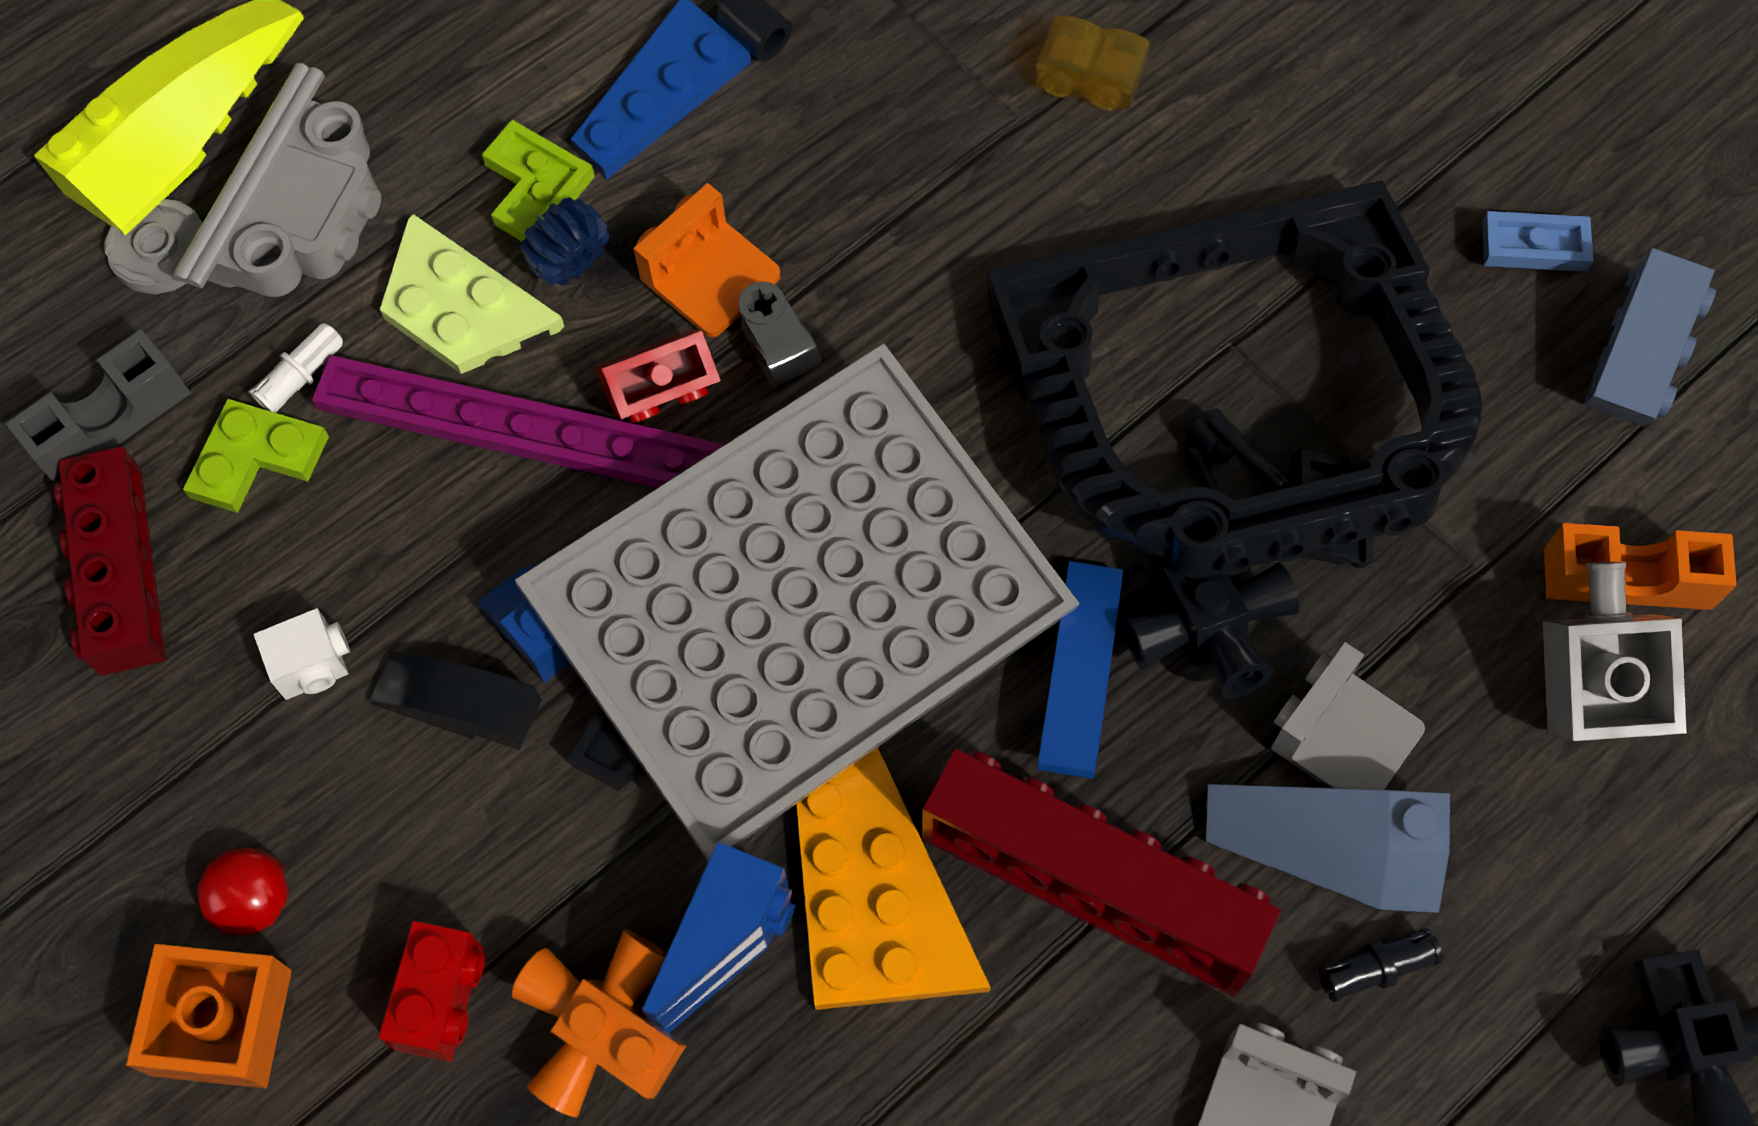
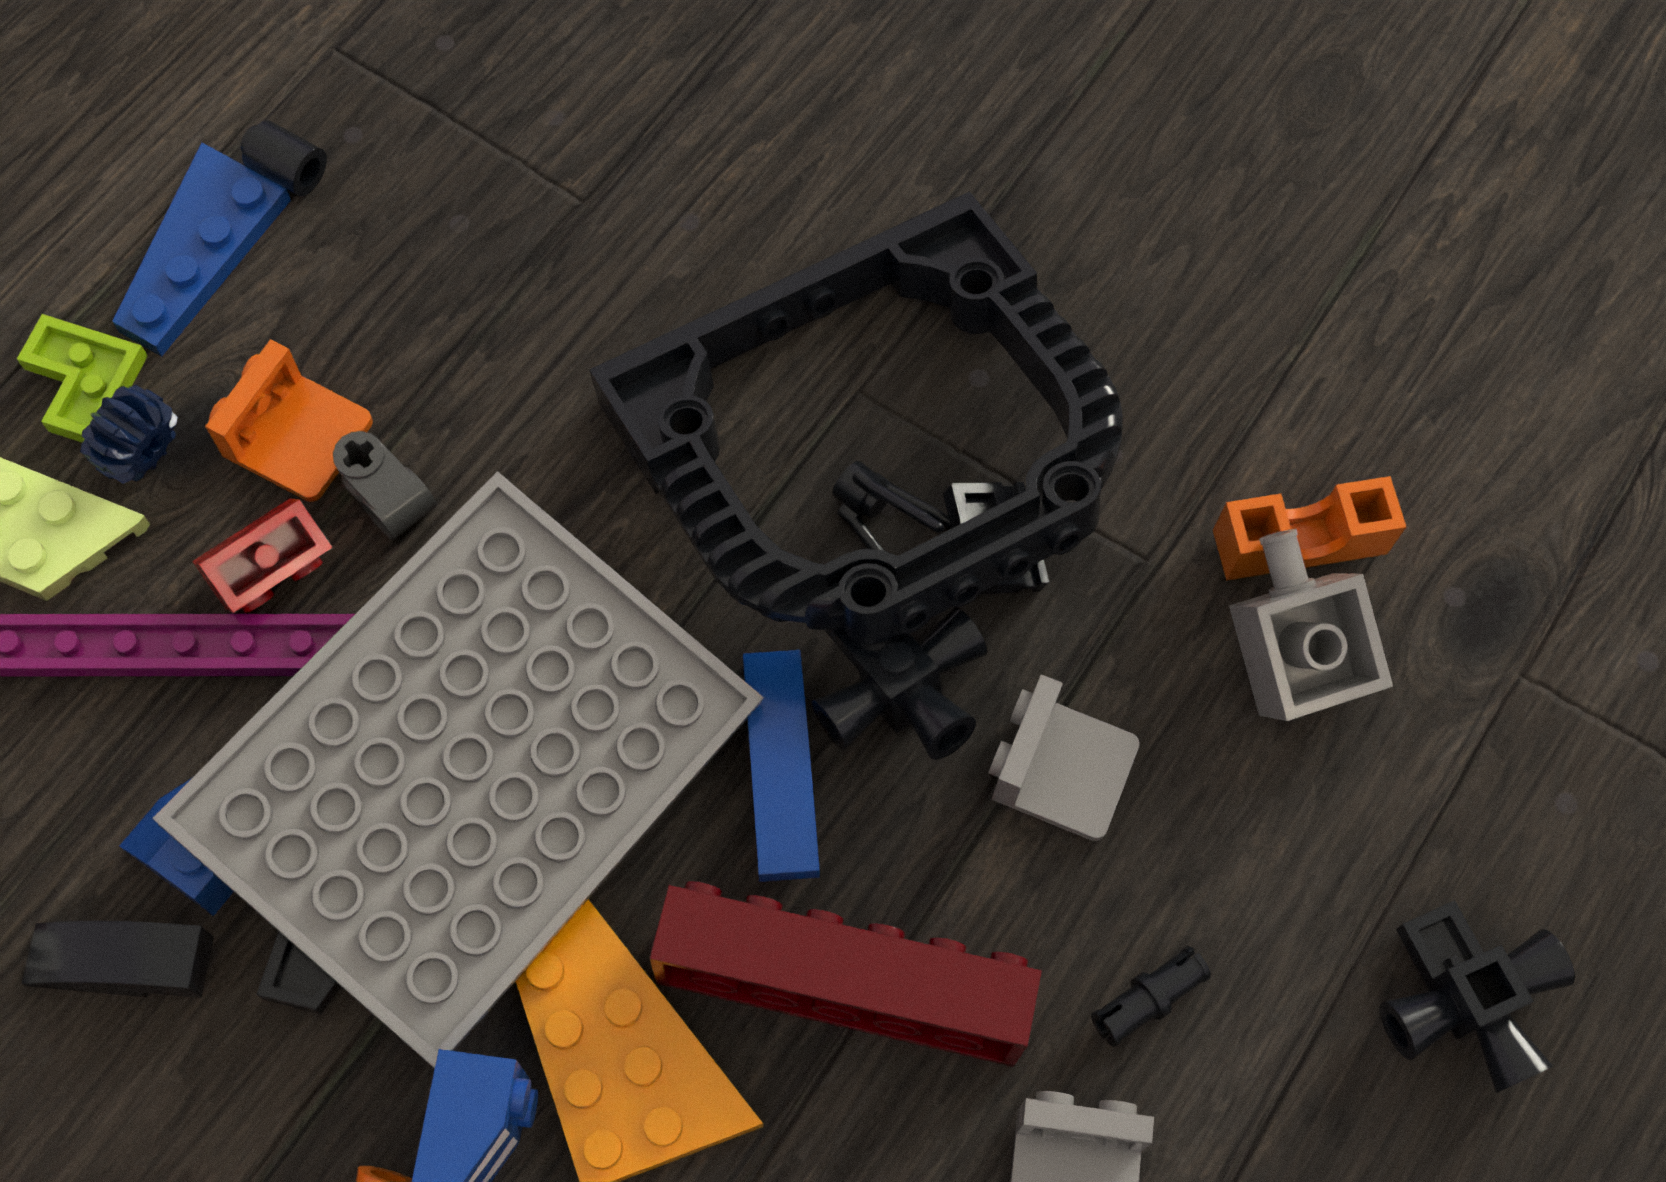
camera: 20 degrees left, 0 degrees up
clear yellow brick [1036,16,1150,110] -> none
sand blue wedge [1205,784,1450,913] -> none
medium blue plate [1482,211,1593,272] -> none
sand blue wedge [1583,248,1716,427] -> none

